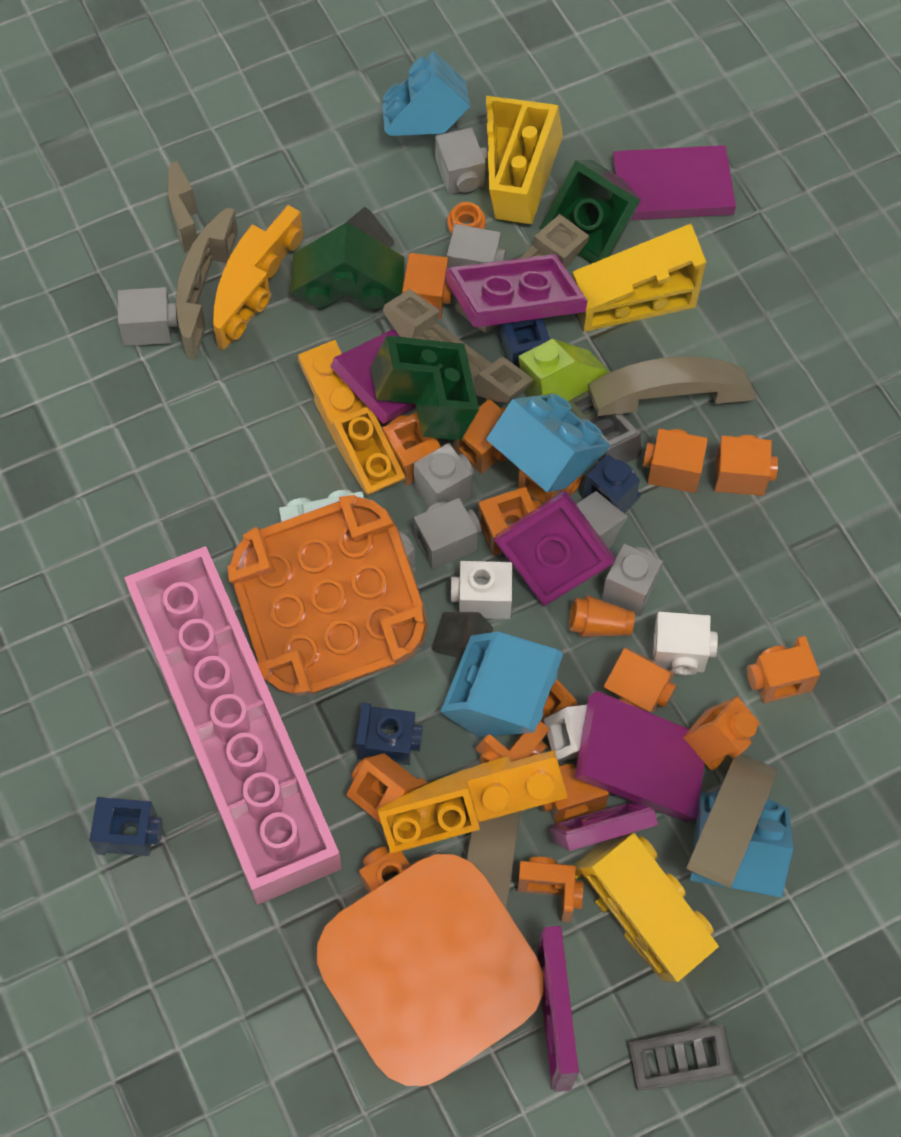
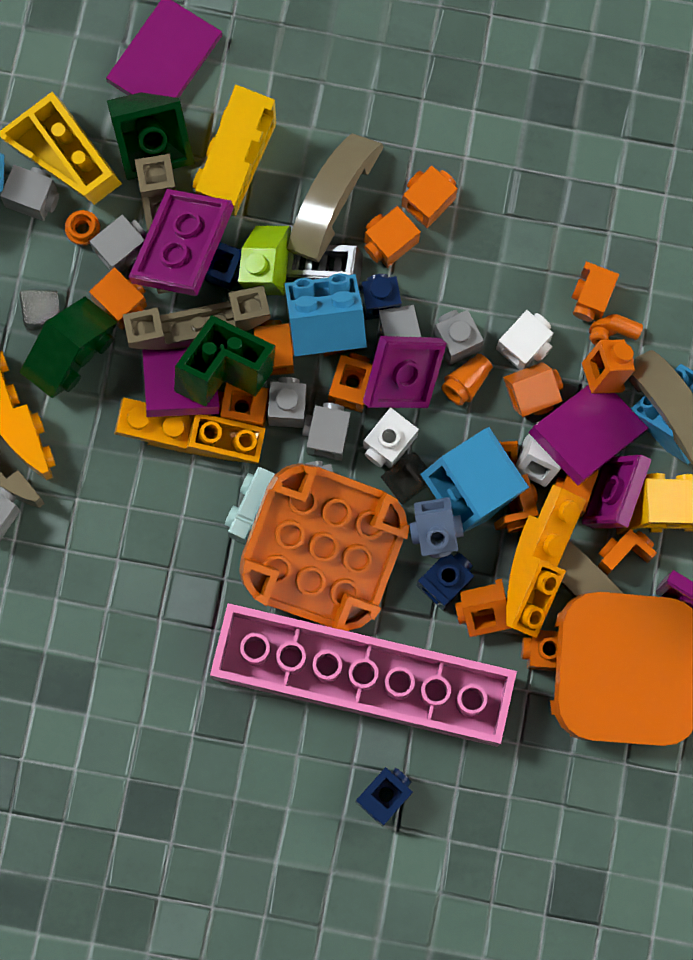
camera: 55 degrees left, 15 degrees up
none -> sand blue brick [410,497,464,558]
none -> orange arm [589,314,643,345]

